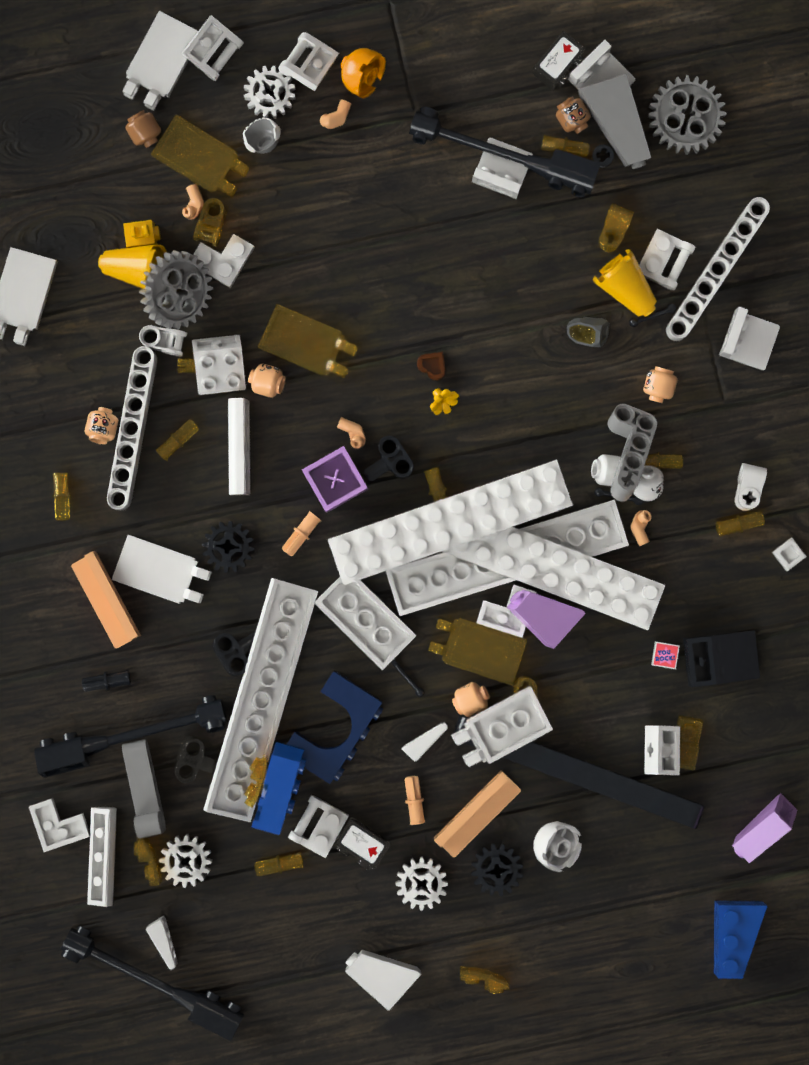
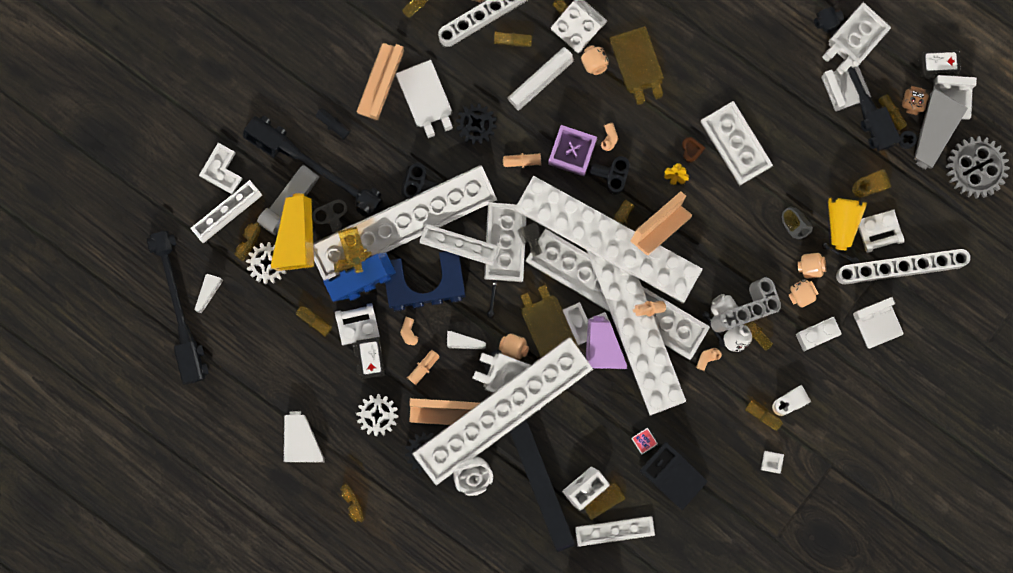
camera: 45 degrees right, 5 degrees down
none -> yellow slope [271,193,314,271]
none -> clear yellow hinge [338,226,365,273]
none -> light nougat arm [400,317,418,345]
none -> white plate [413,337,593,485]
none -> white tile [420,224,499,266]
none -> clear smoke piece [517,222,542,257]
none -> white tile [575,516,655,546]
none -> light nougat panel [630,191,692,255]
none -> light nougat axle [633,301,666,316]
none -> white plate [700,101,773,186]
none -> white brick [796,317,841,351]
none -> light nougat head [798,253,827,279]
none -> white tile [822,2,891,75]

